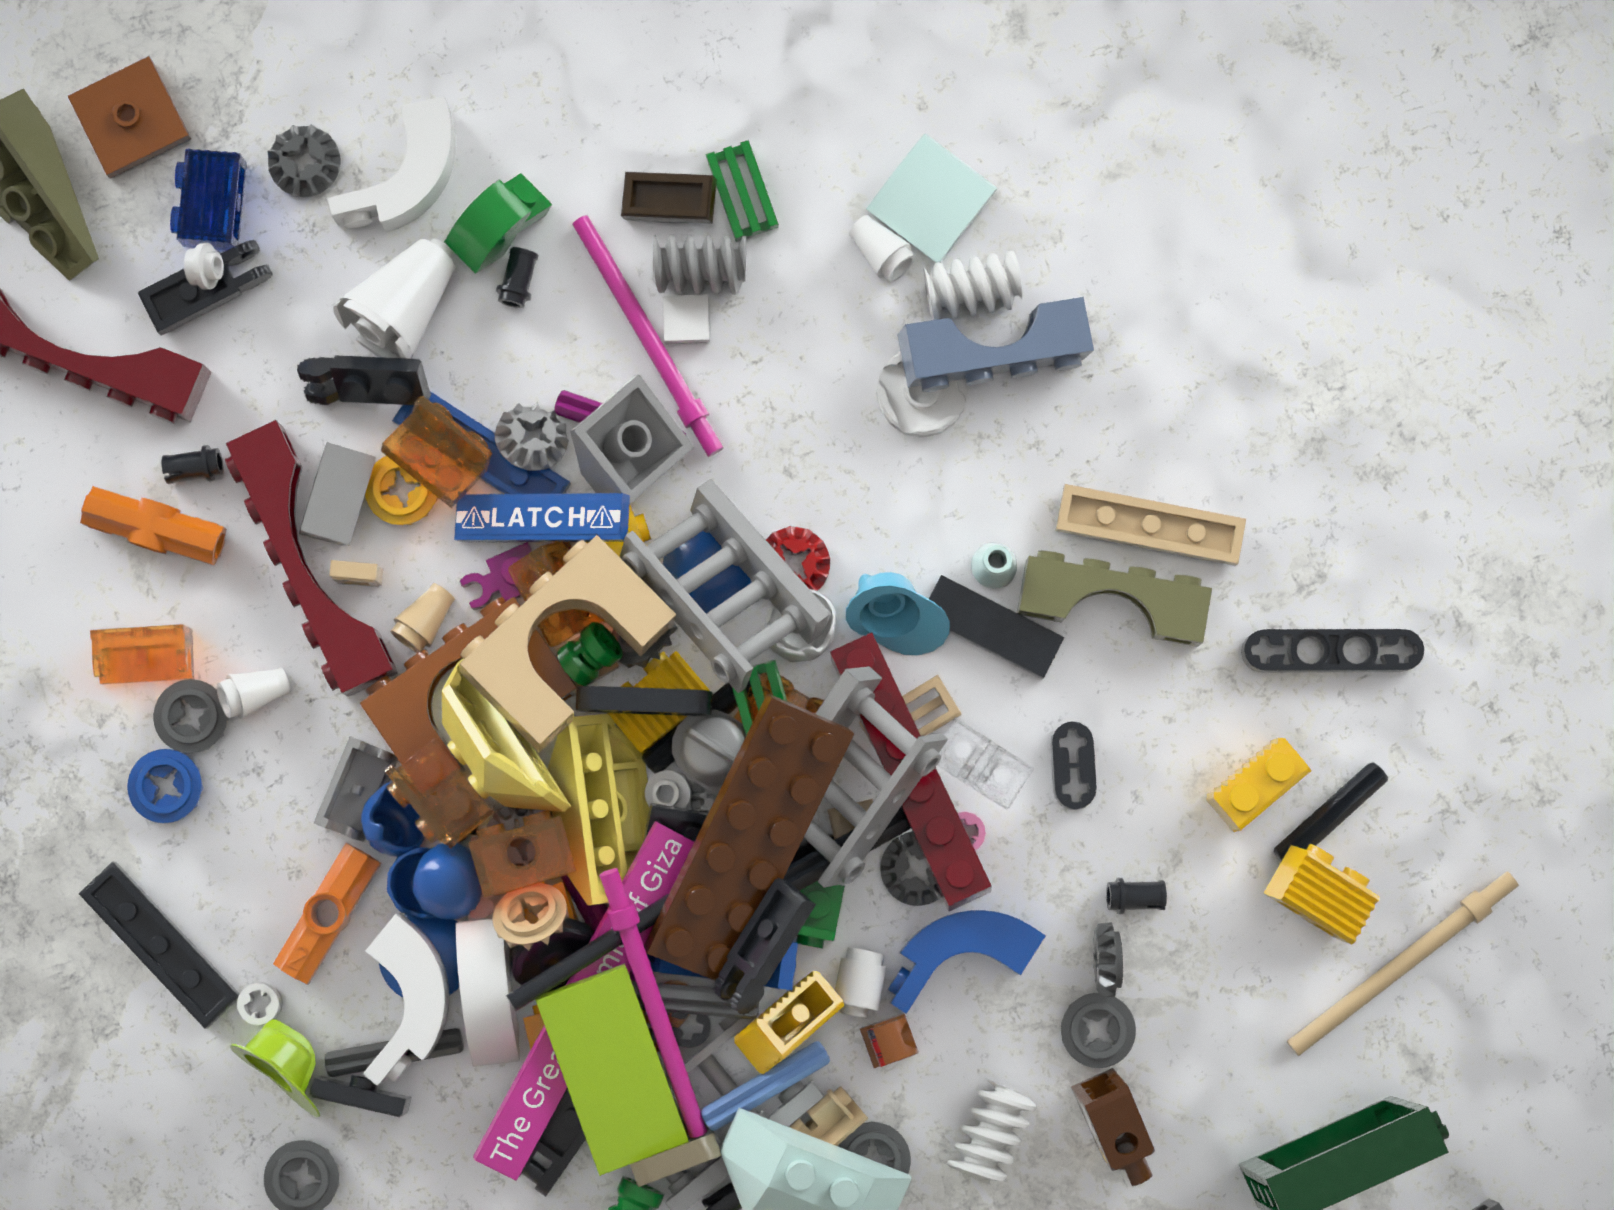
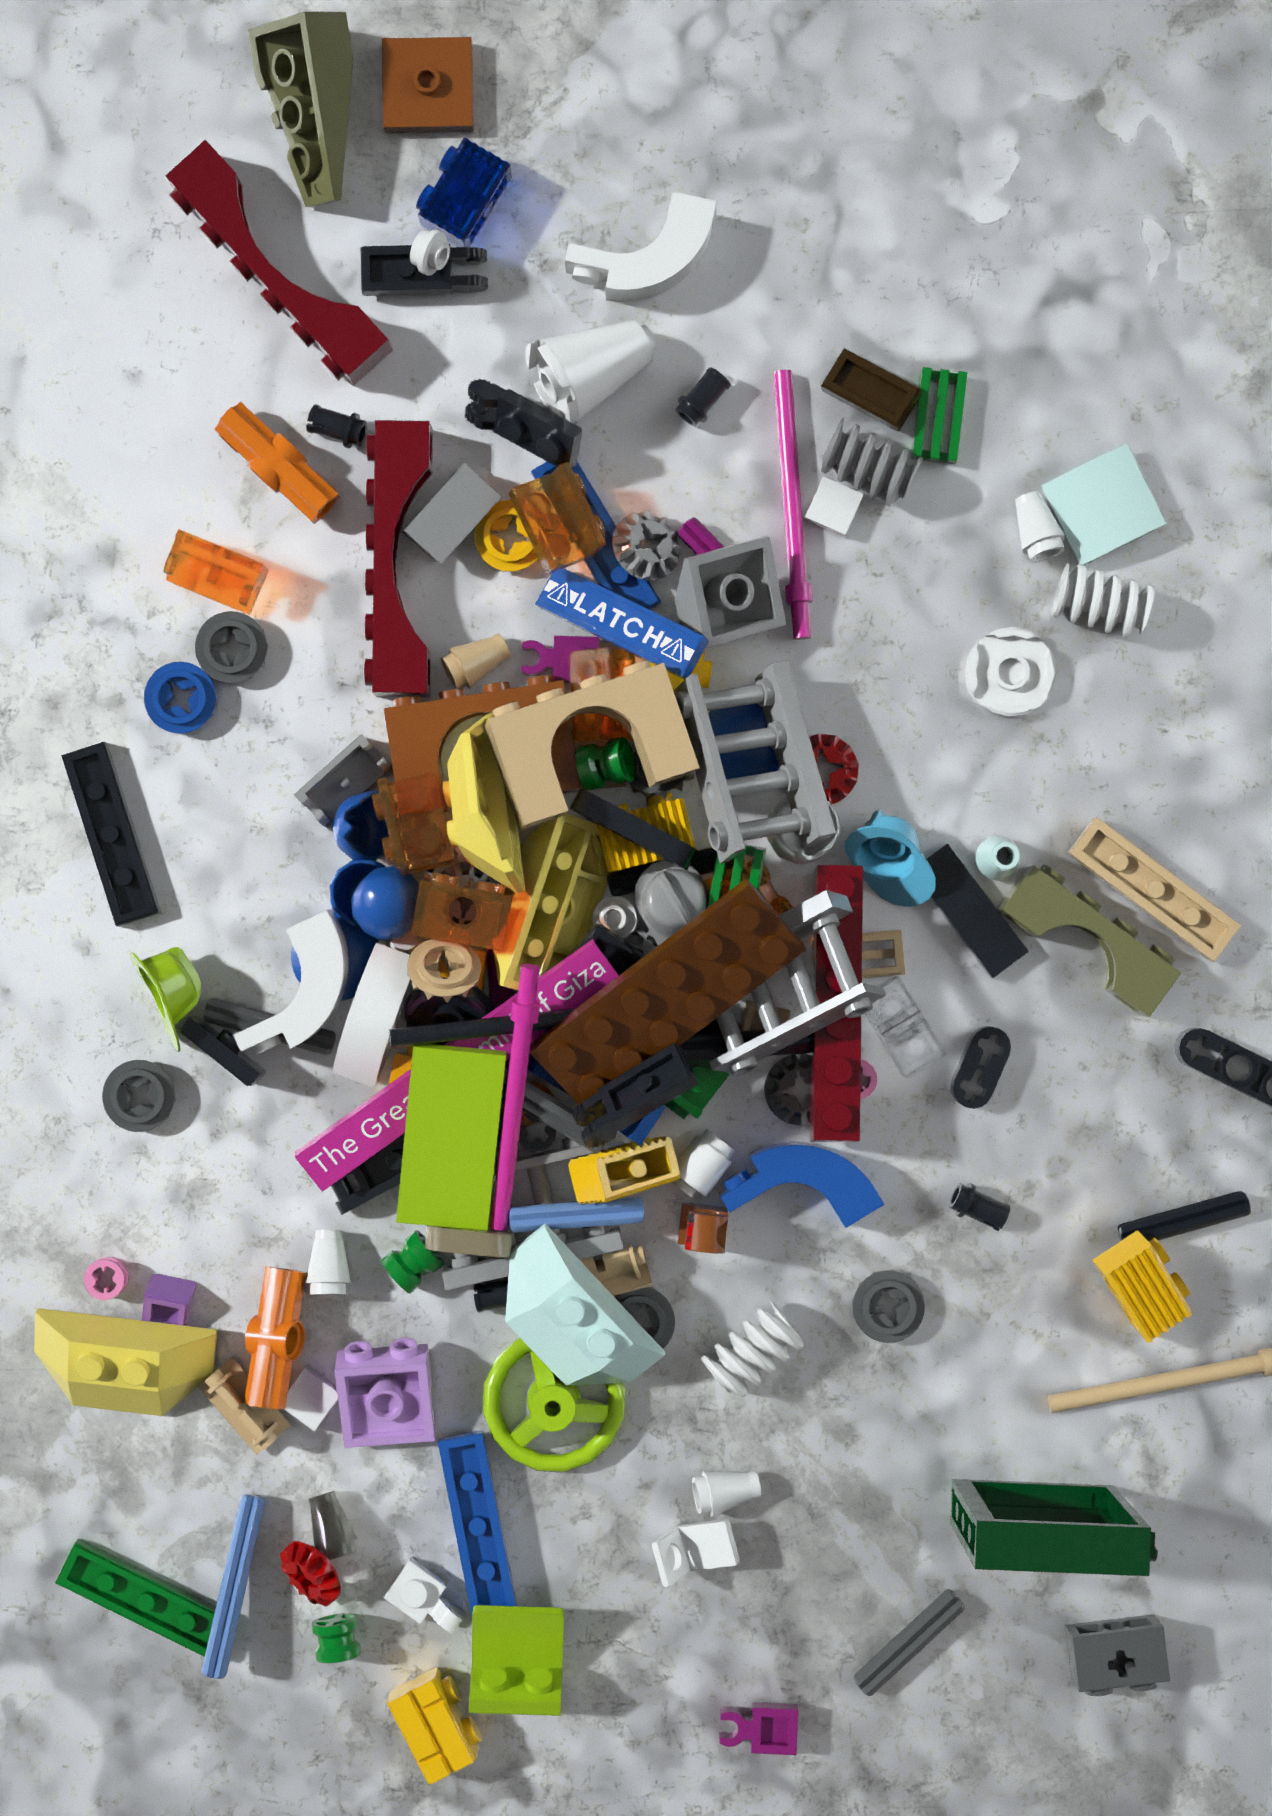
camera: 25 degrees right, 5 degrees up
white cone [217,668,290,719] -> none
white bush [237,983,283,1025] -> none
dark grey gear [267,124,341,197] -> none
orange piece [273,842,382,985] -> none
tan tile [329,560,384,587] -> none
green brick [444,173,553,274] -> none
sand blue arch [897,297,1094,392] -> none
reddish brown torso [1071,1068,1155,1187] -> none
dark grey gear [1093,922,1123,998] -> none
yellow brick [1206,738,1312,832] -> none

